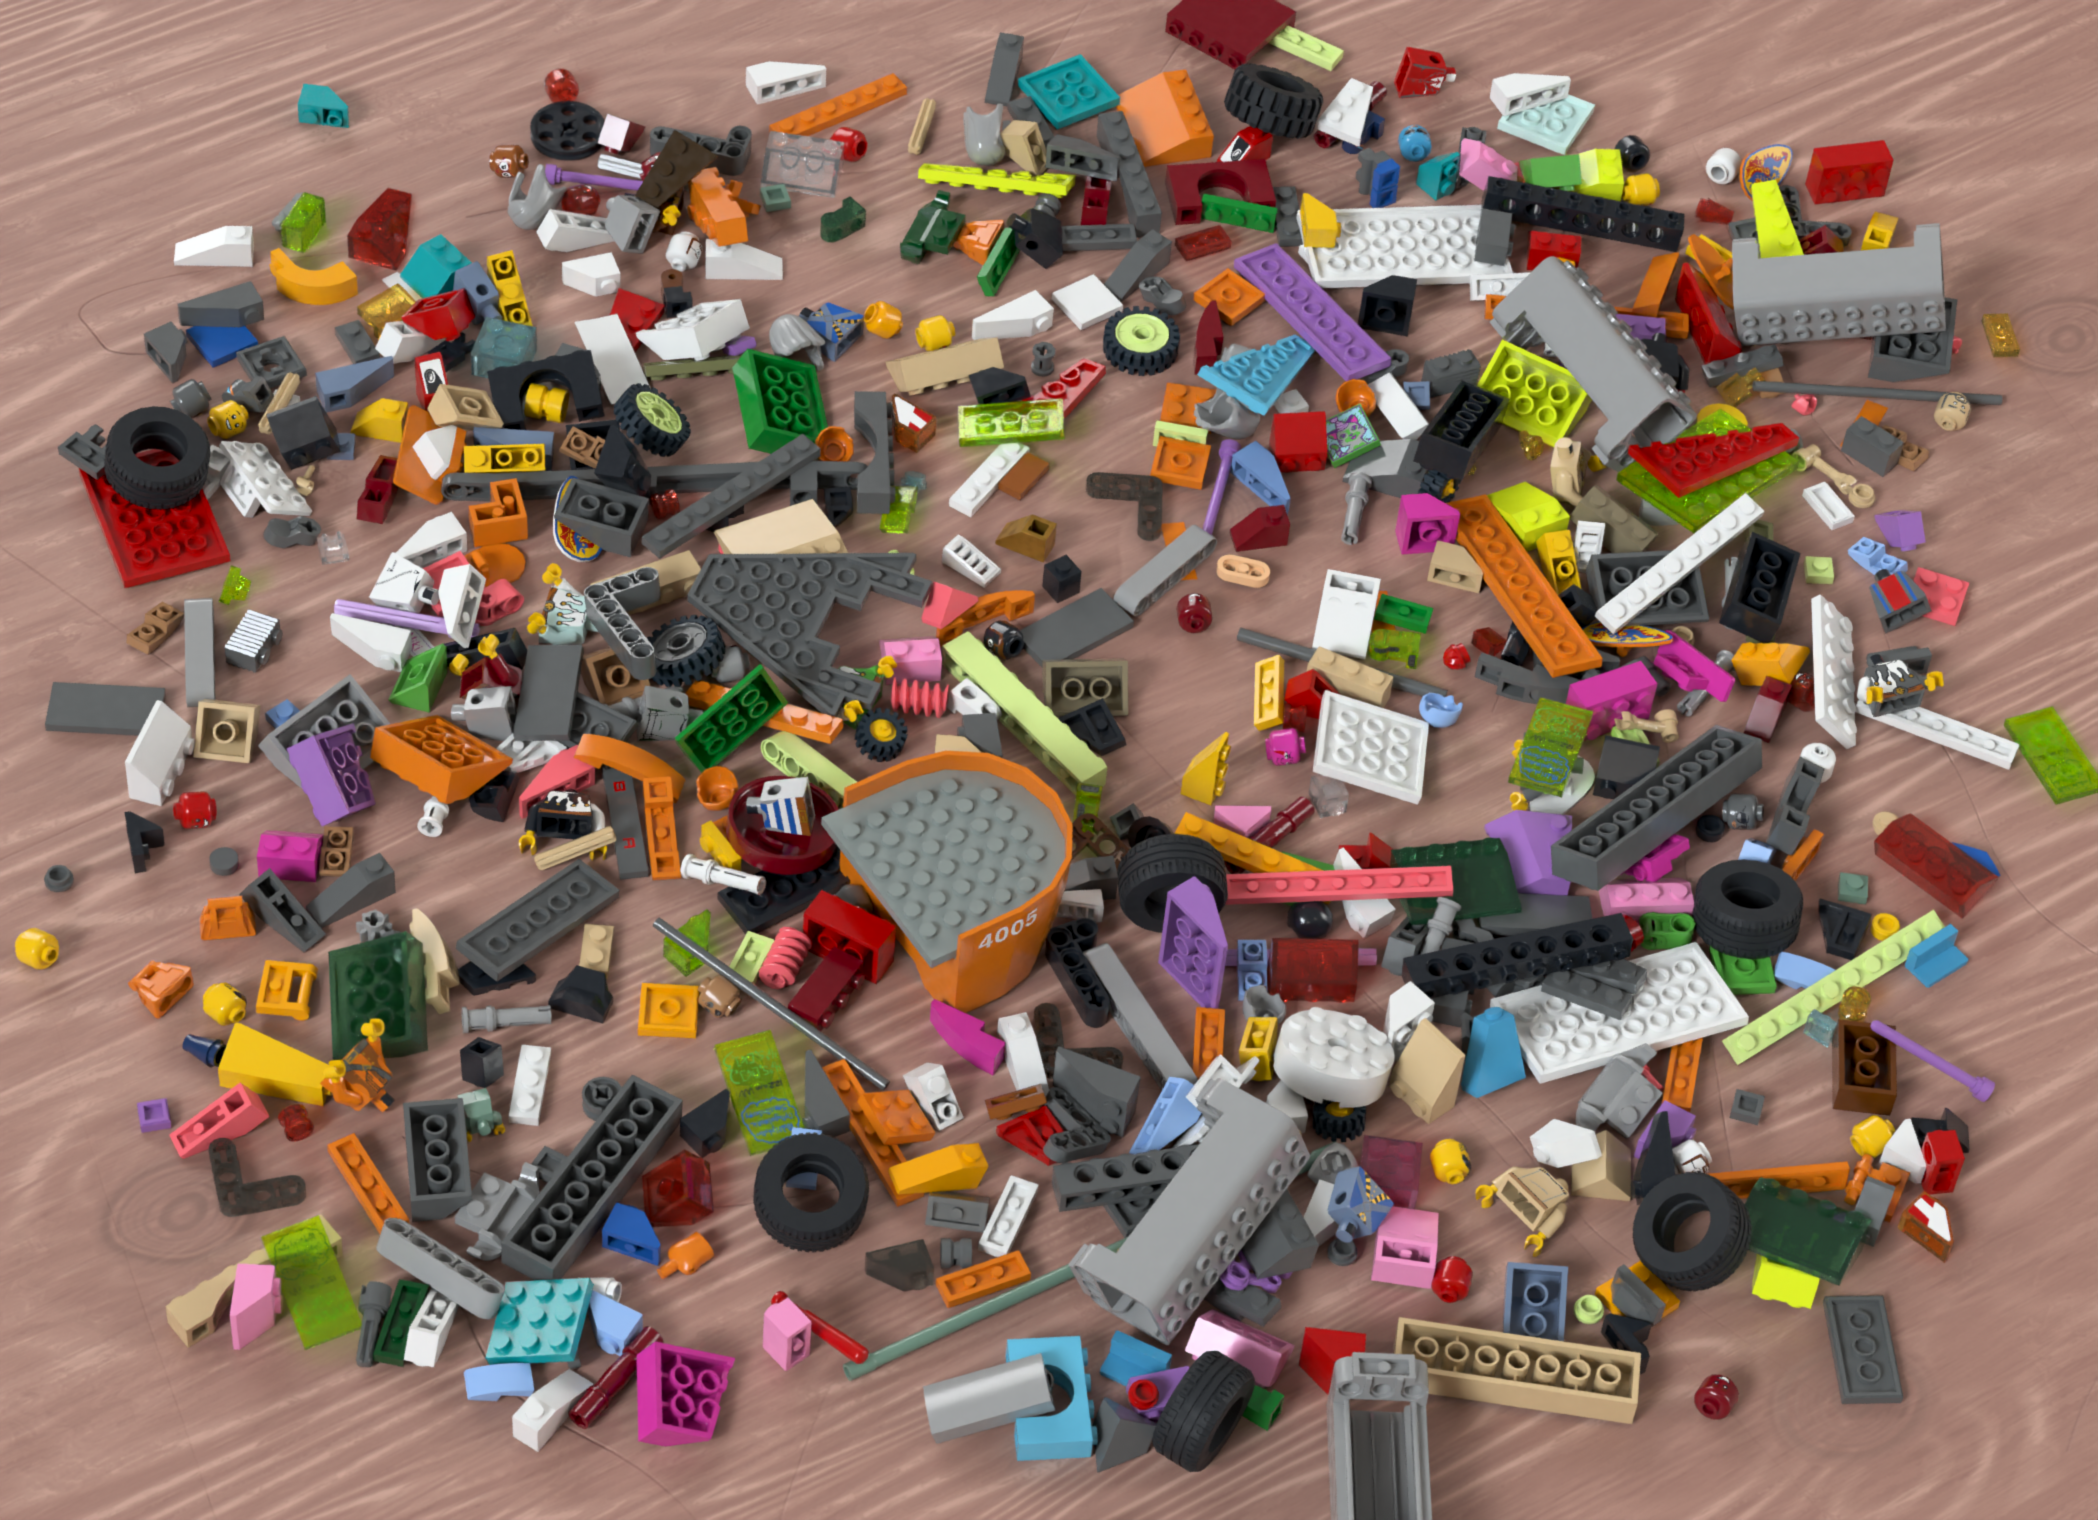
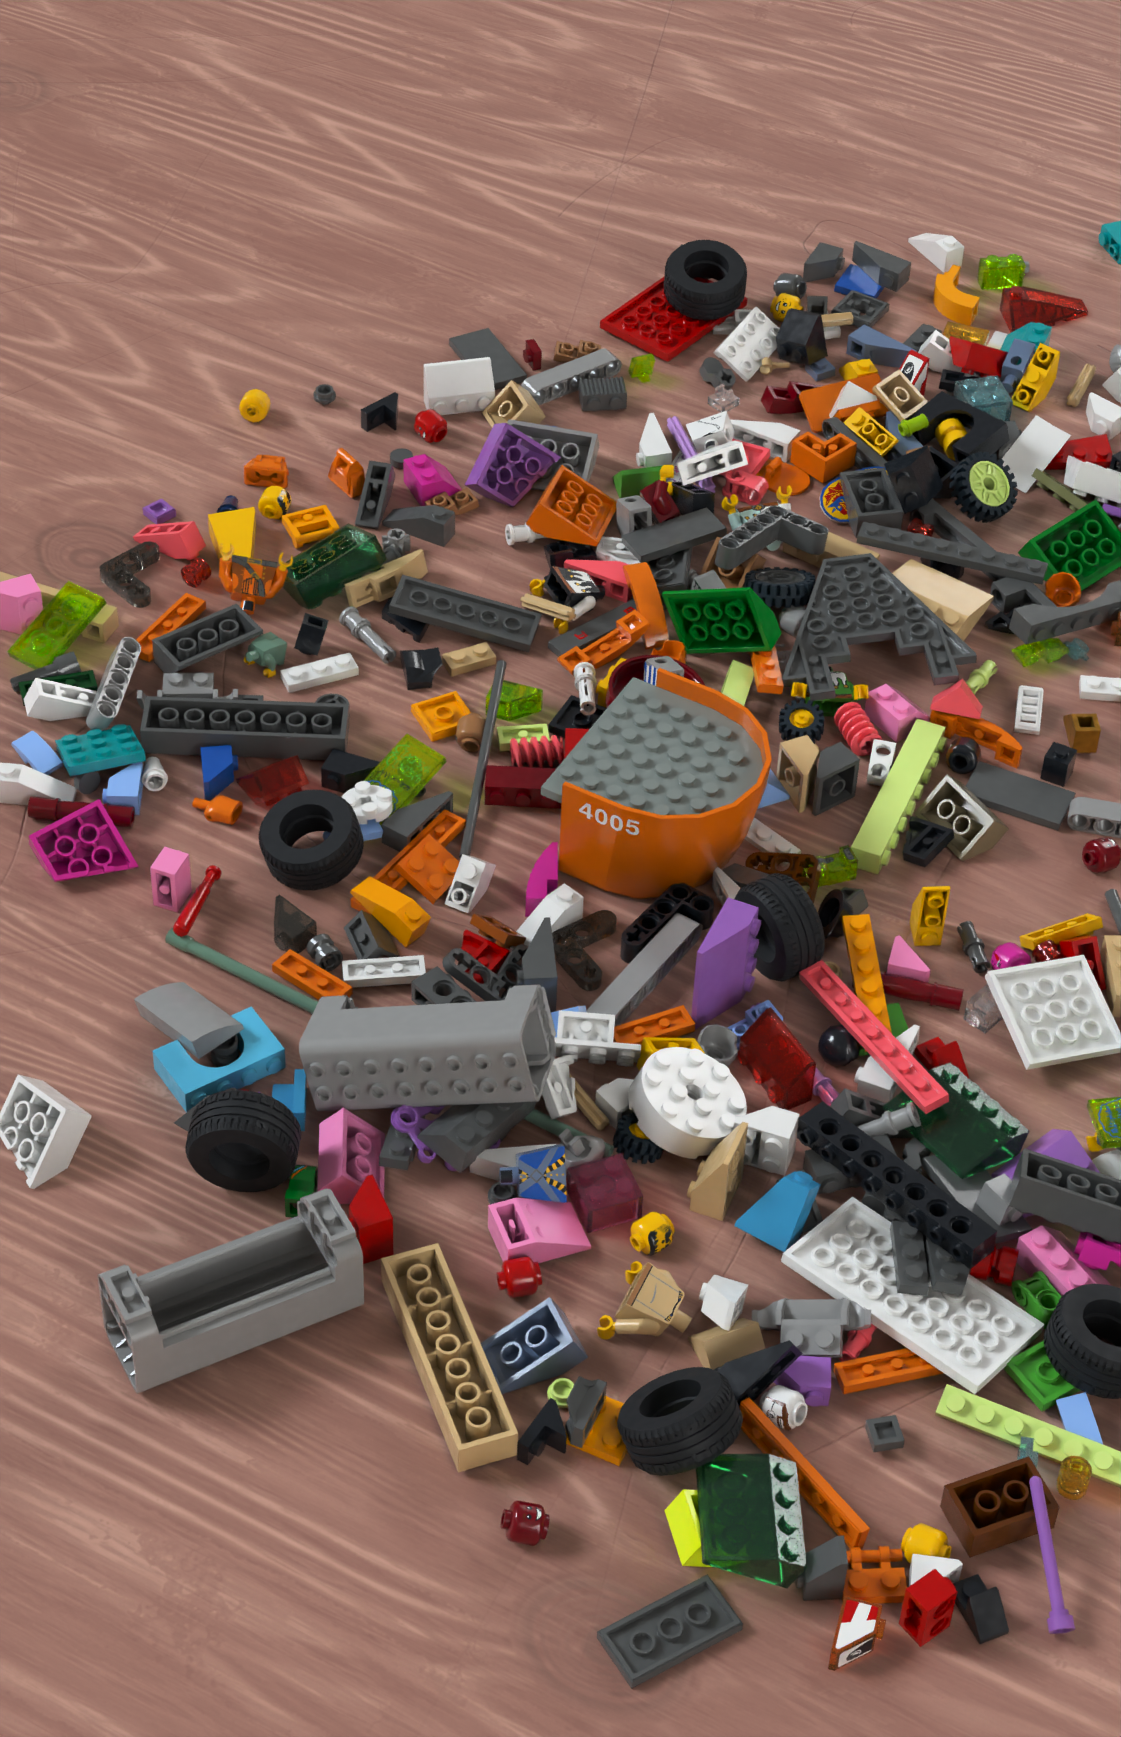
camera: 65 degrees right, 5 degrees down
none -> white plate [342,781,393,824]
none -> dark red plate [523,339,542,371]
none -> lime pin [898,414,929,437]
none -> dark grey pin [957,921,990,973]
none -> light grey brick [976,1174,1023,1226]
none -> tan axle [1066,364,1096,407]

